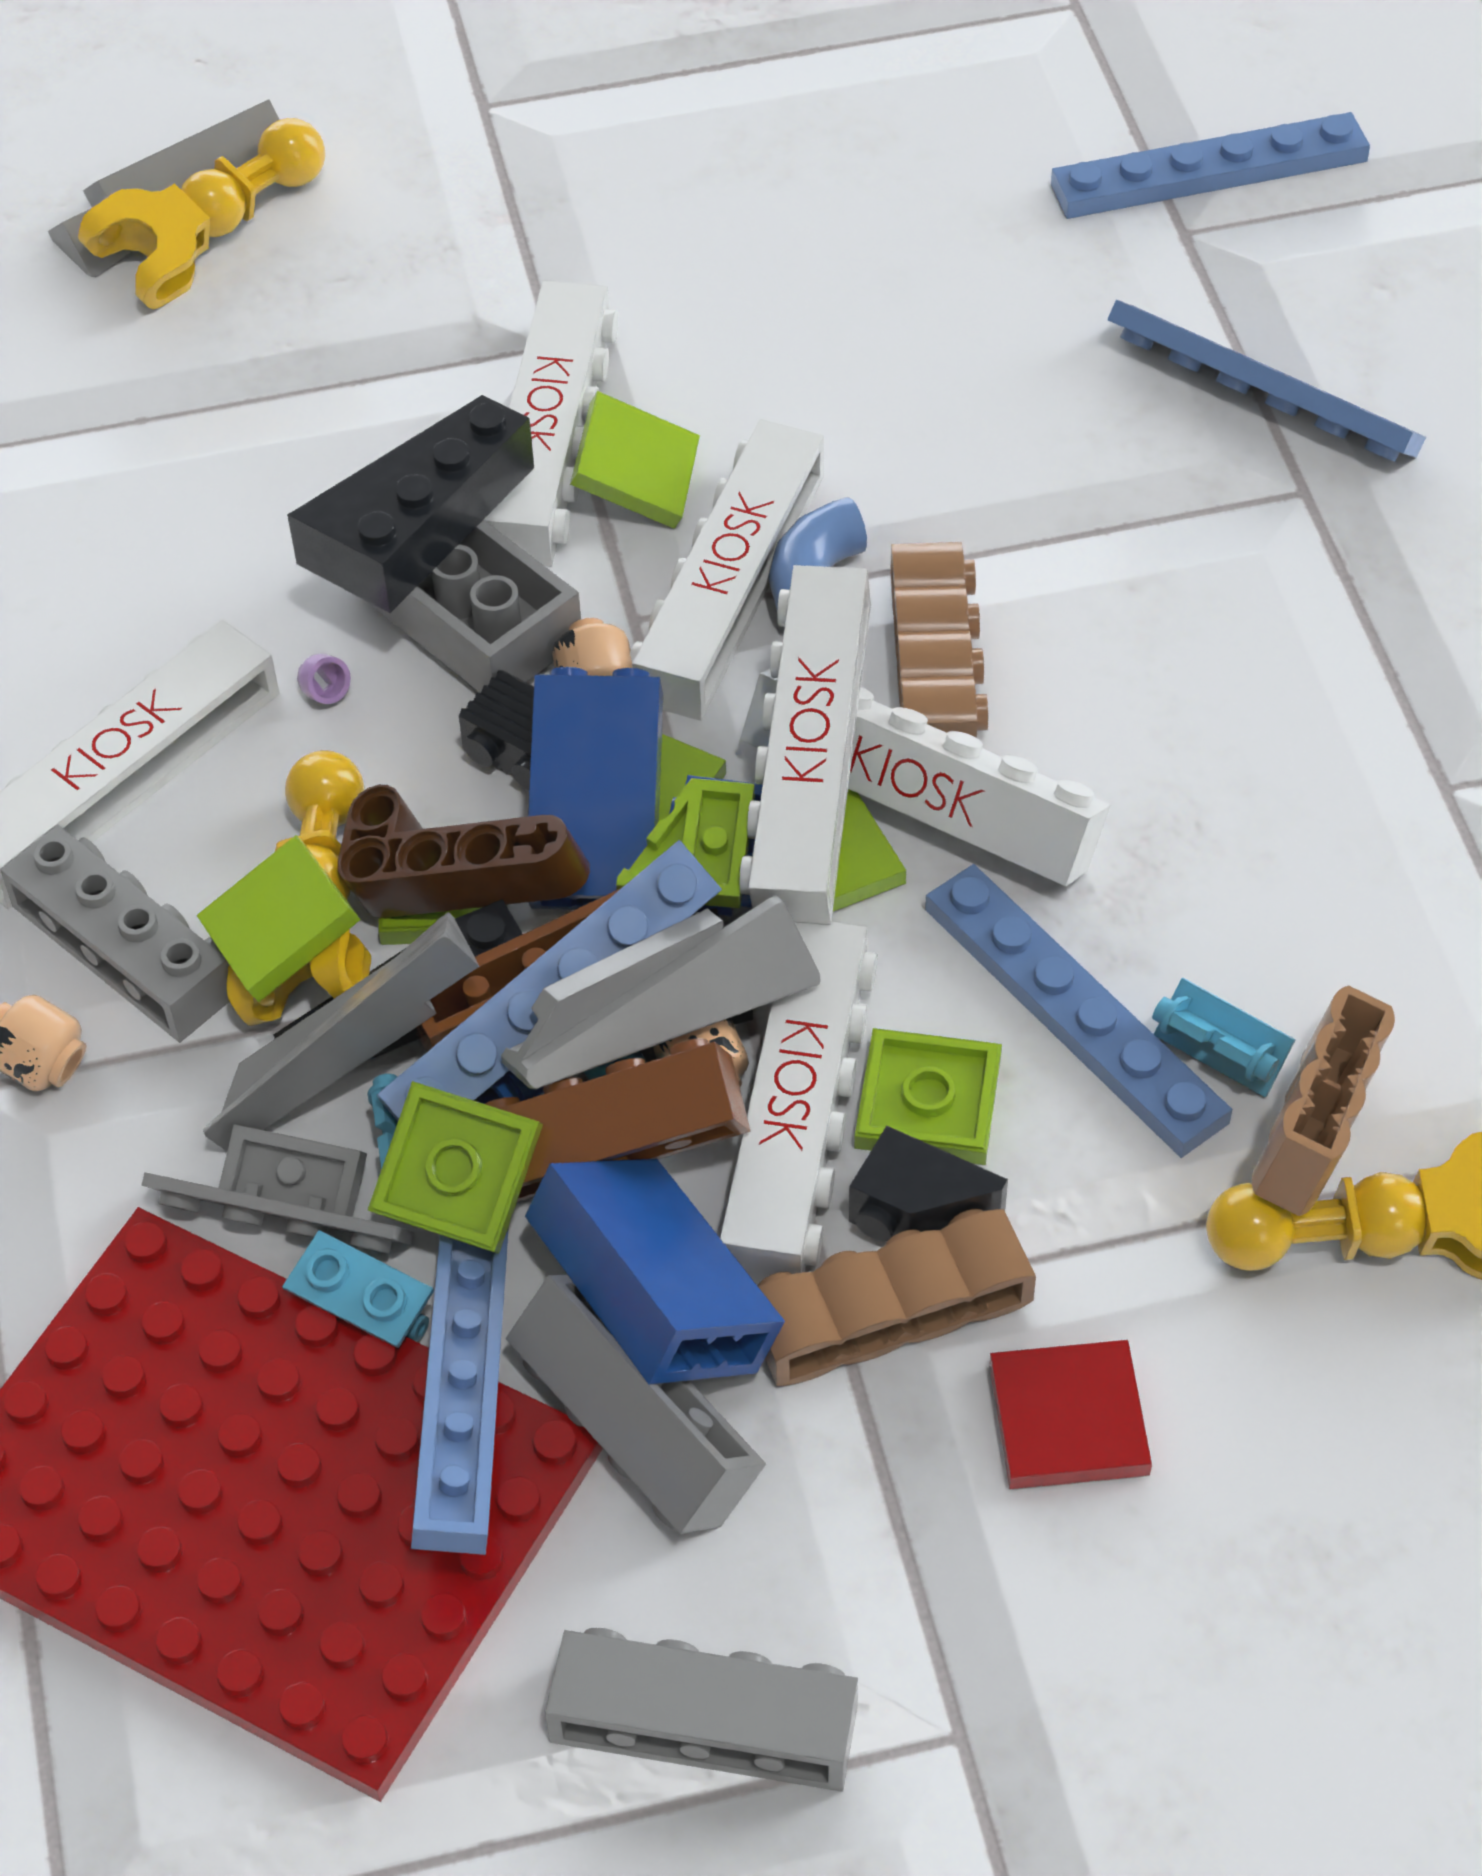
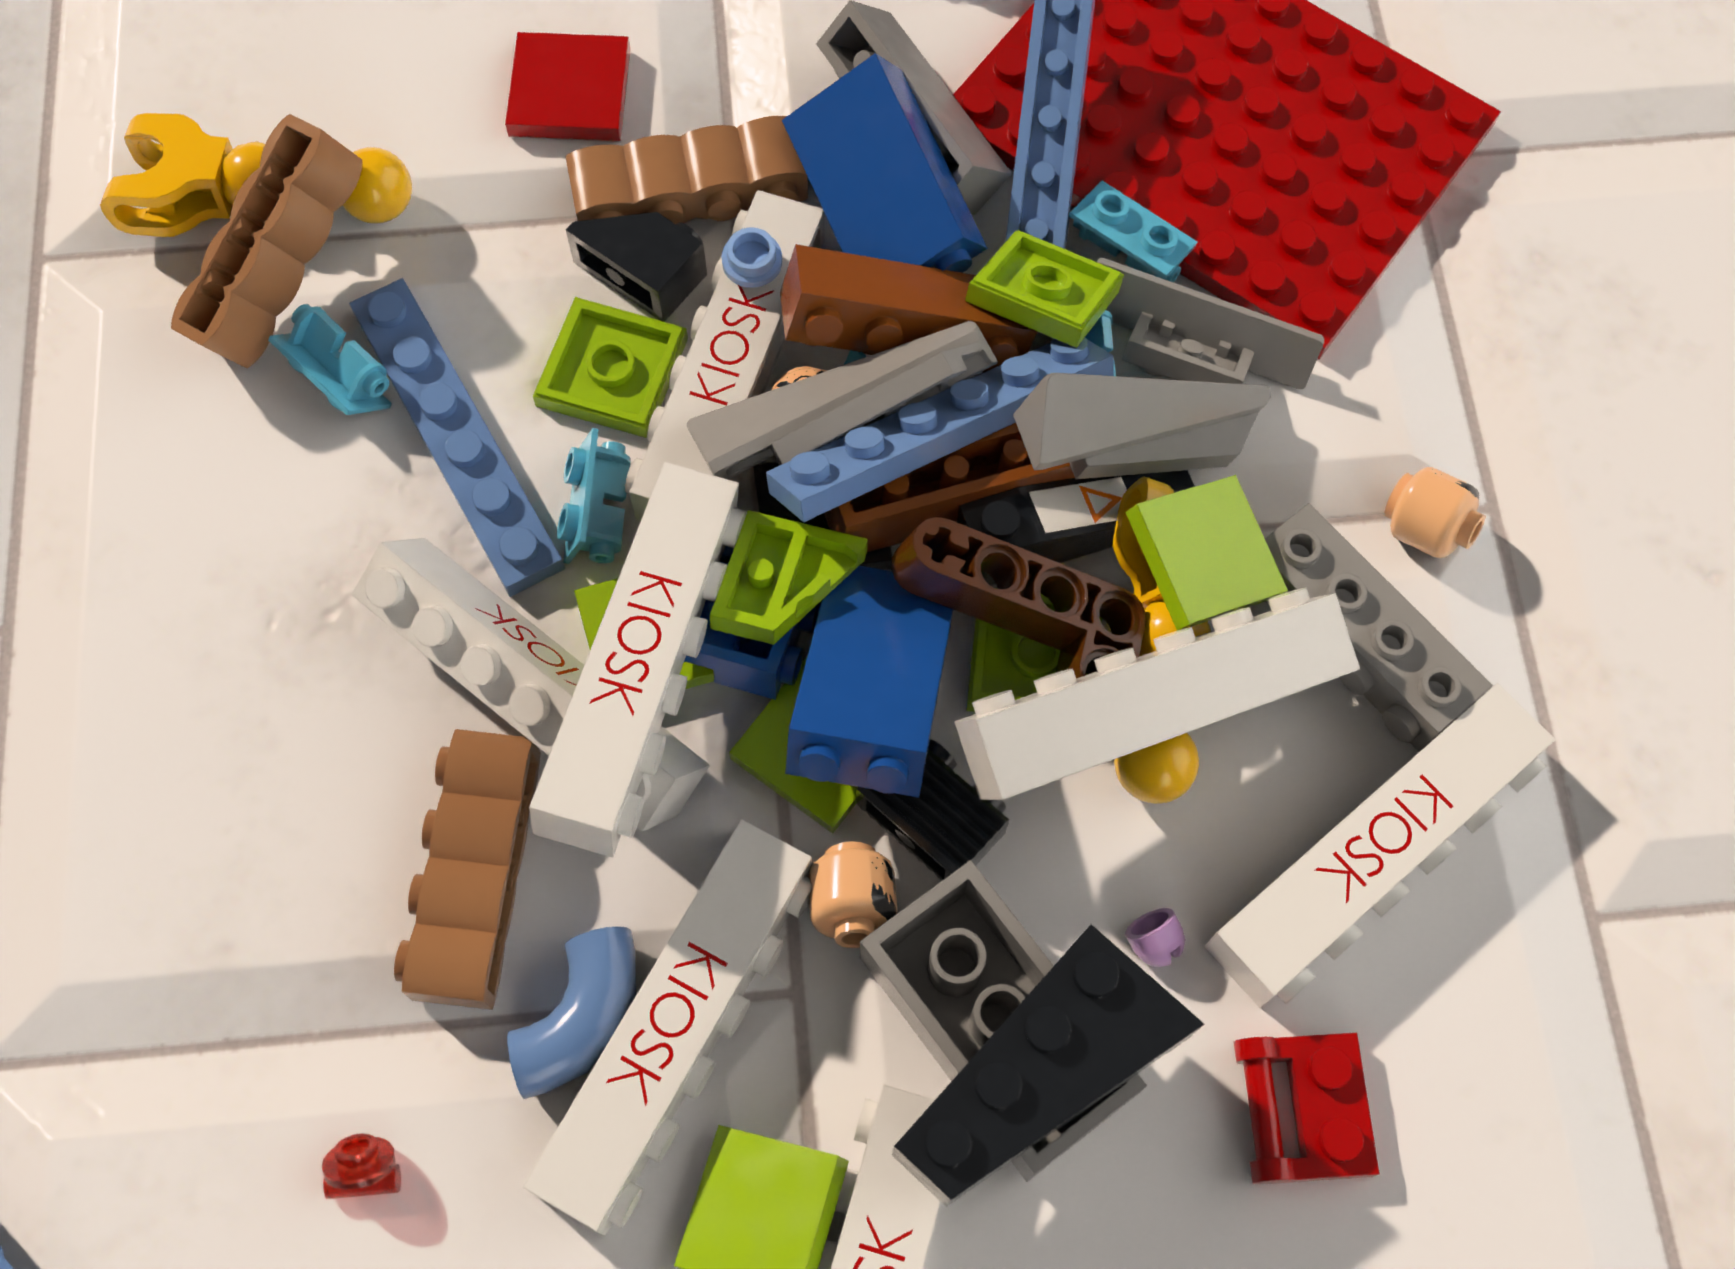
camera: 175 degrees left, 15 degrees up
none -> clear red plate [322,1133,401,1199]
none -> medium azure hinge [557,428,631,564]
none -> light blue plate [721,227,782,288]
none -> white brick [954,587,1360,800]
none -> red plate [1233,1032,1380,1184]

